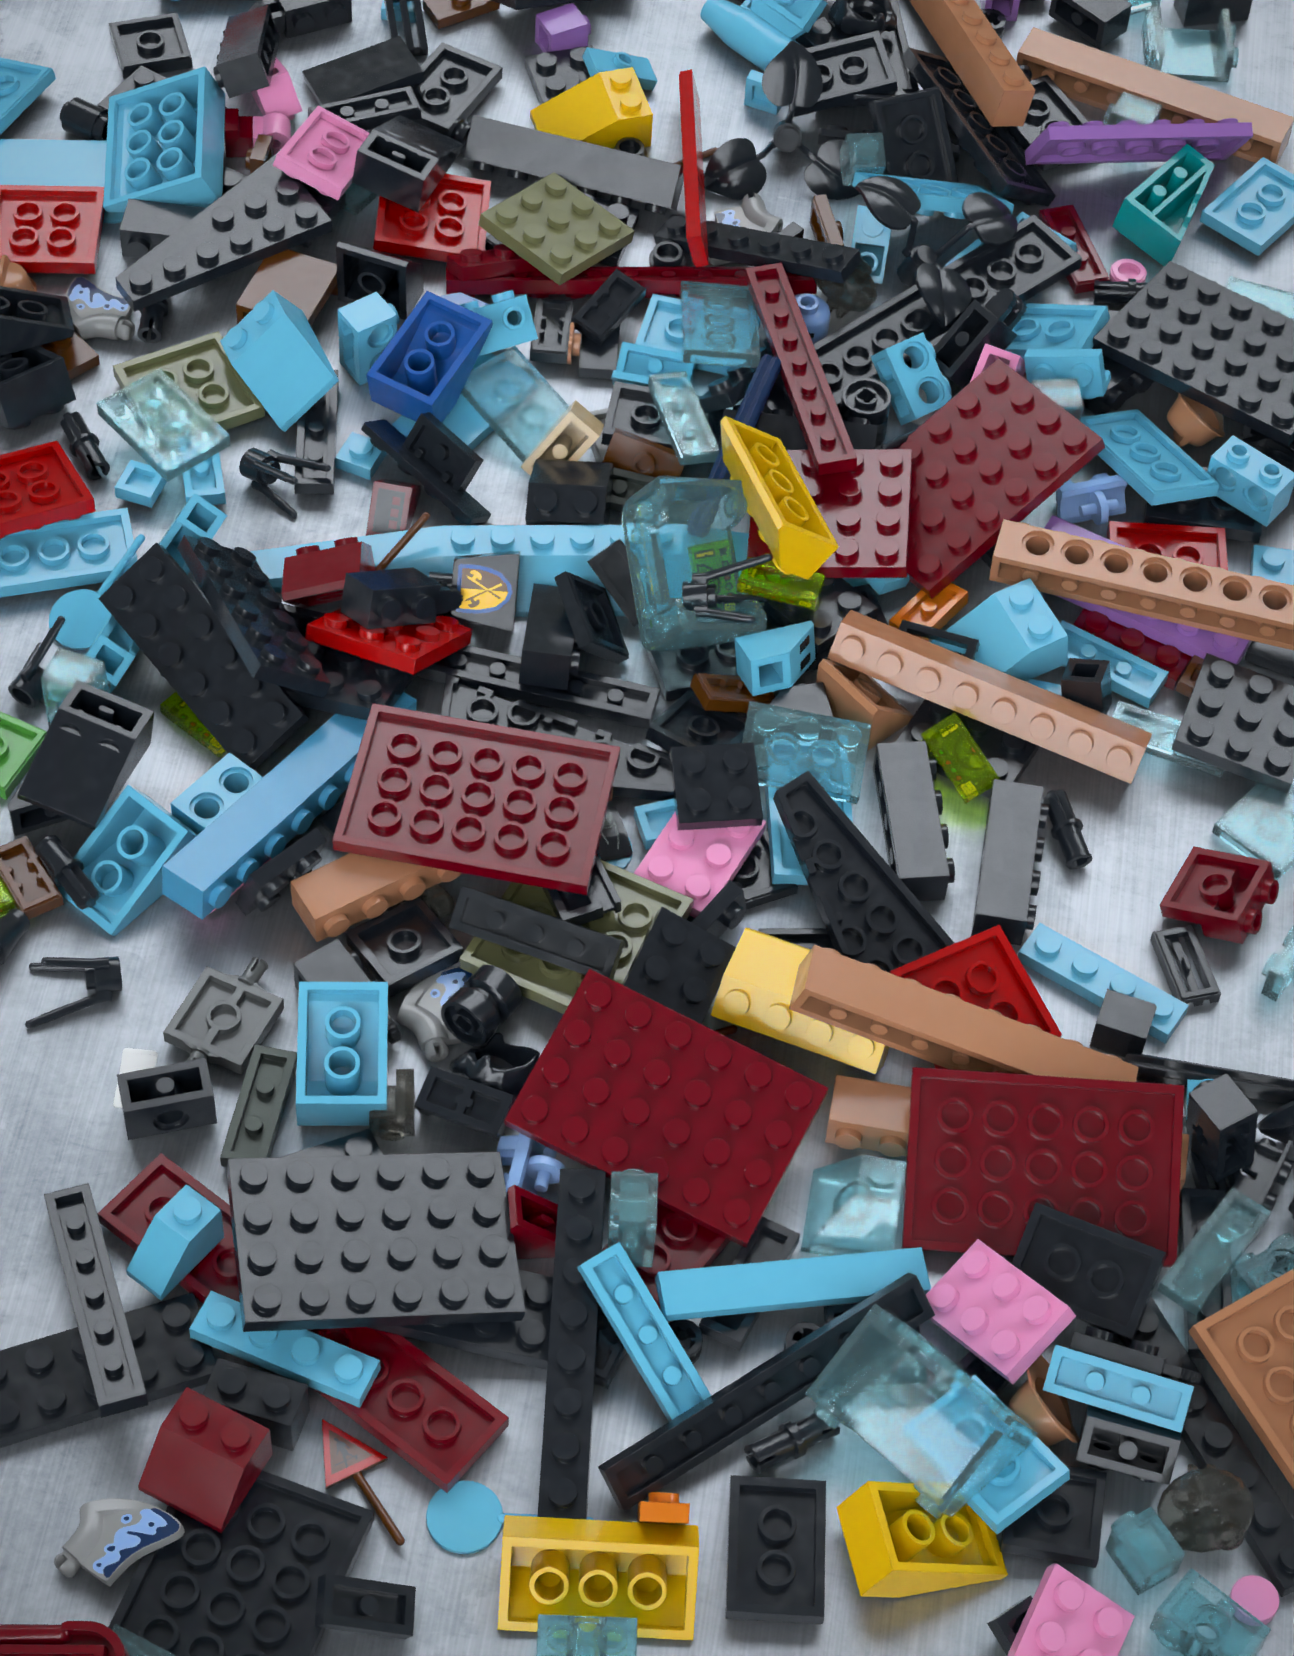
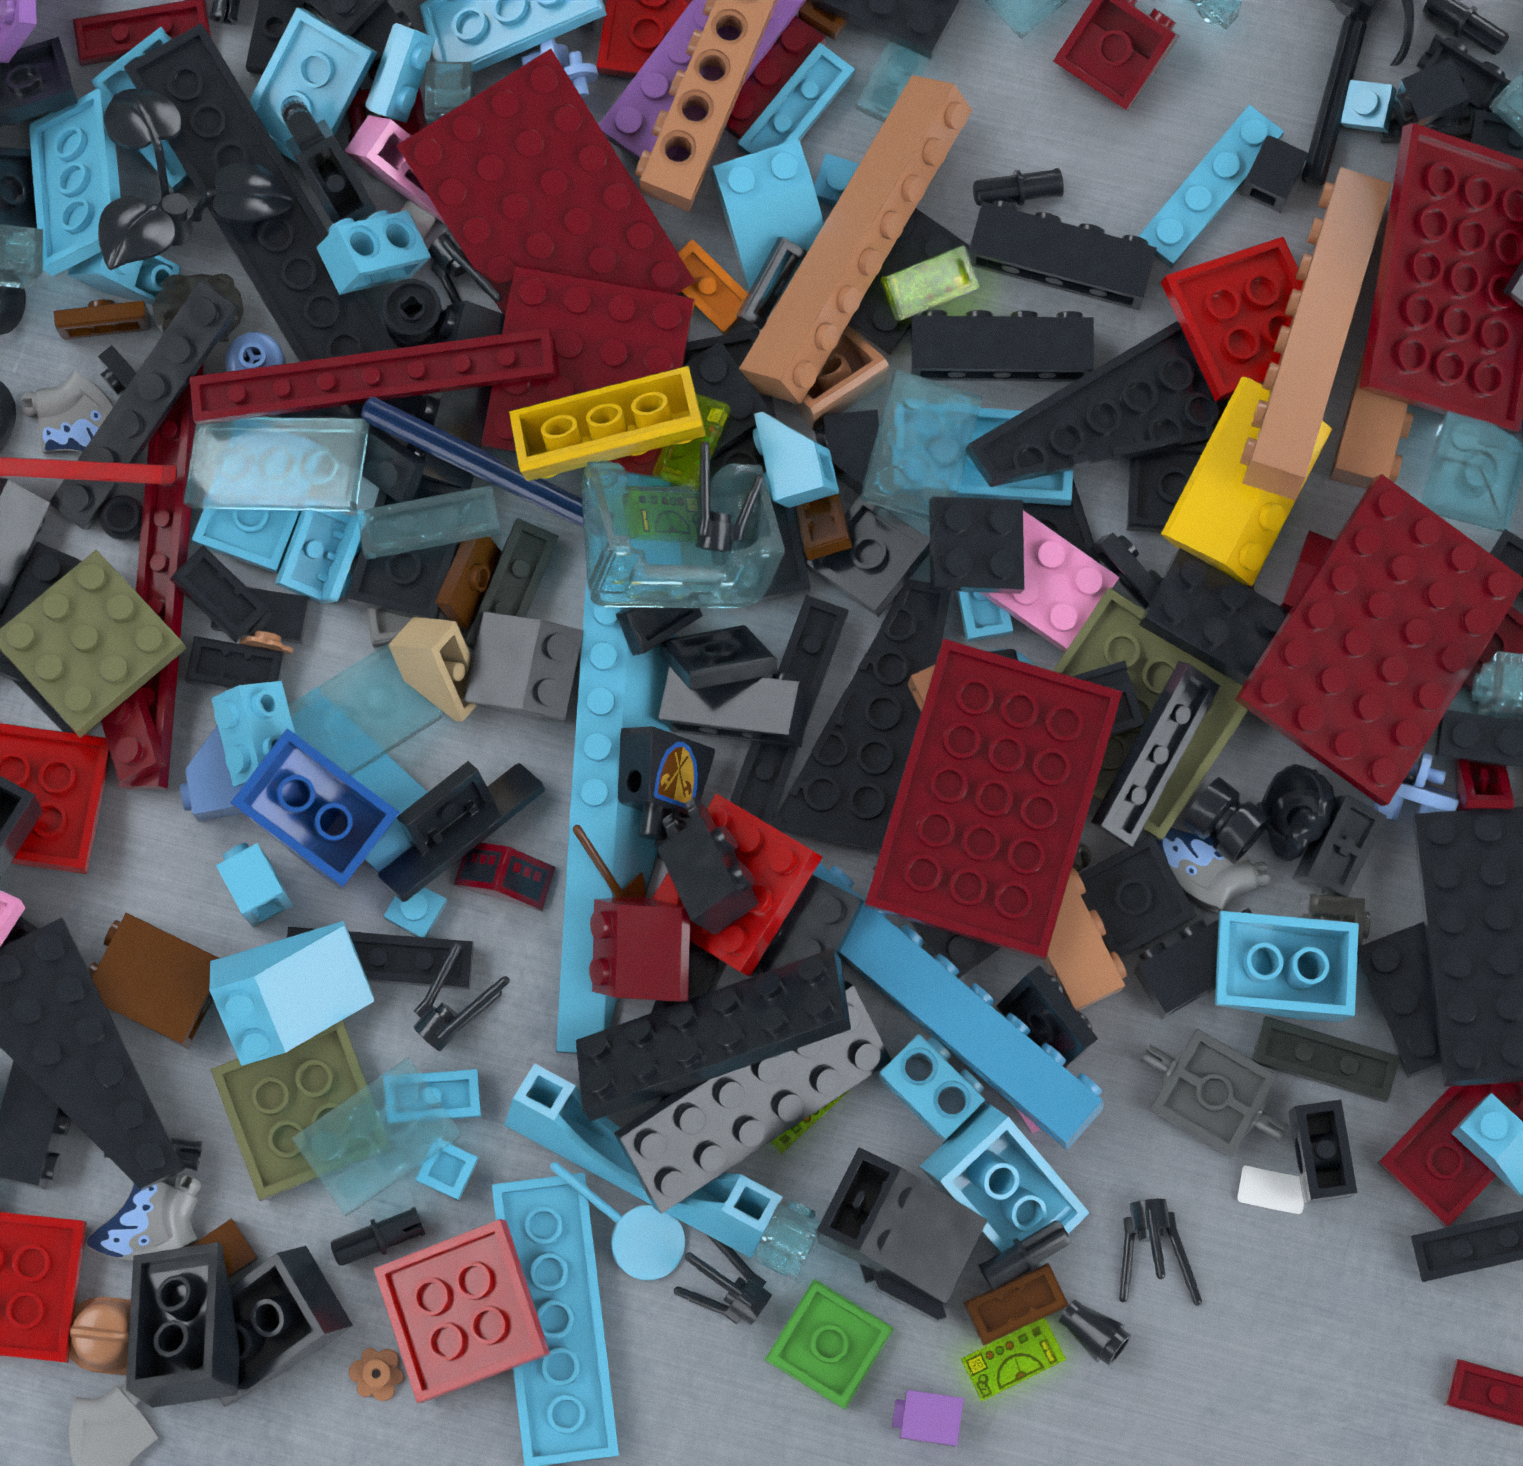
camera: 80 degrees left, 25 degrees up
black slope [336,241,424,320] -> none
black brick [1061,658,1112,715] -> none
black tile [1150,924,1221,1007] -> none

